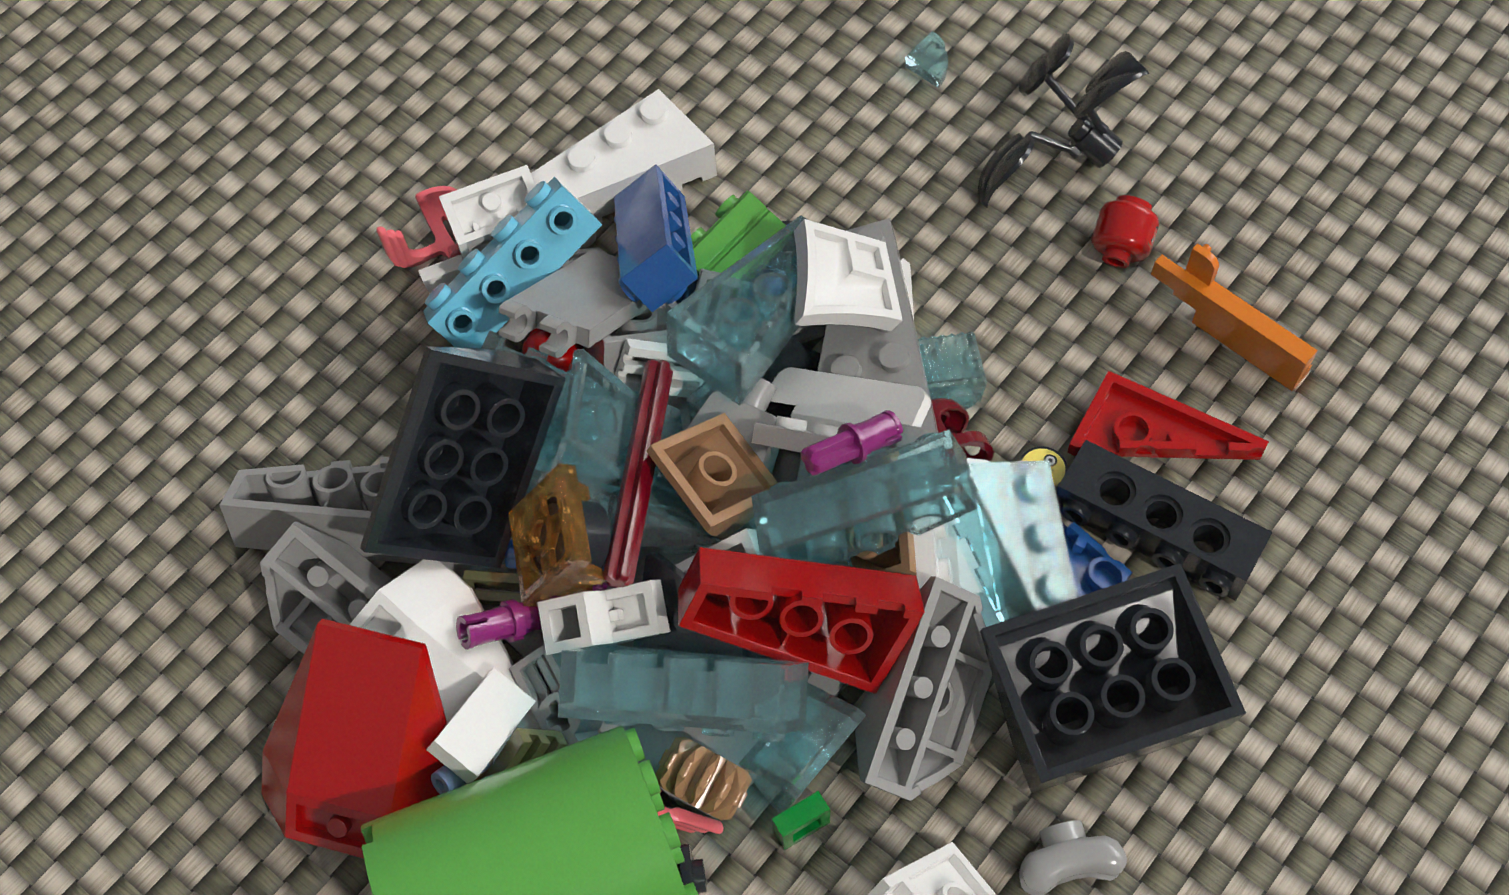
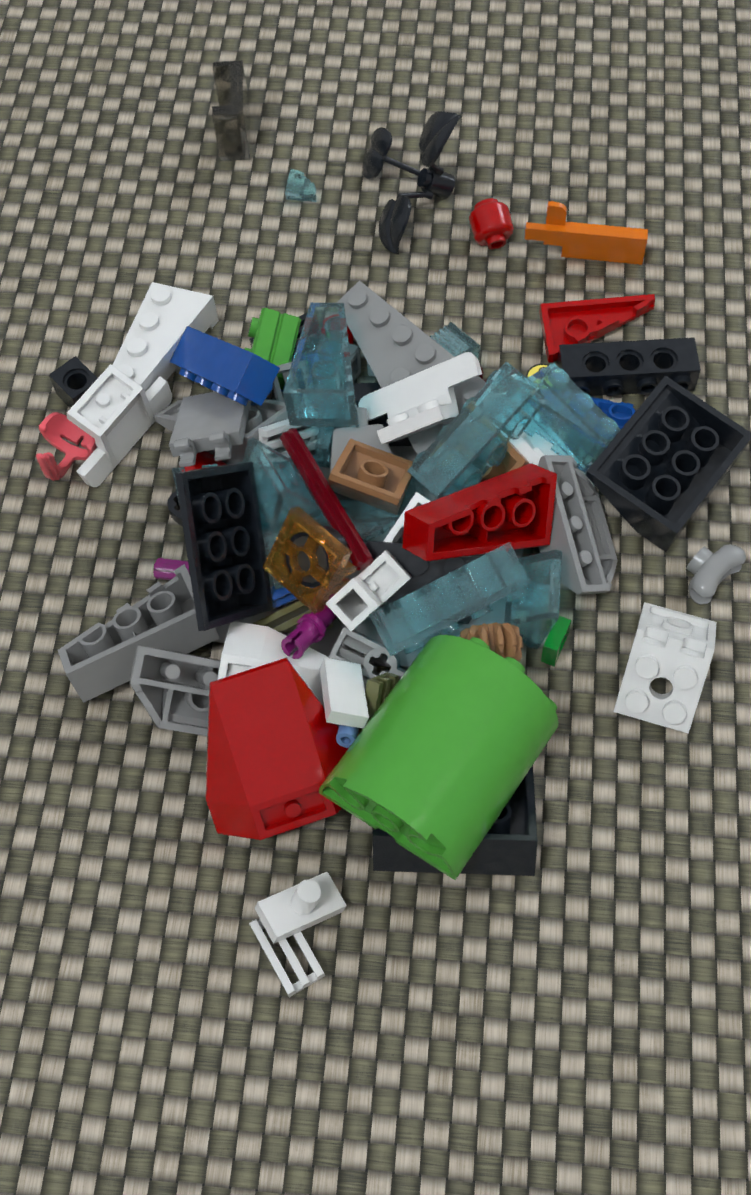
camera: 35 degrees left, 0 degrees up
medium azure brick [423,177,602,349] -> none
white plate [794,219,903,331] -> none
magenta axle [801,410,903,475] -> none
none -> black brick [49,356,98,409]

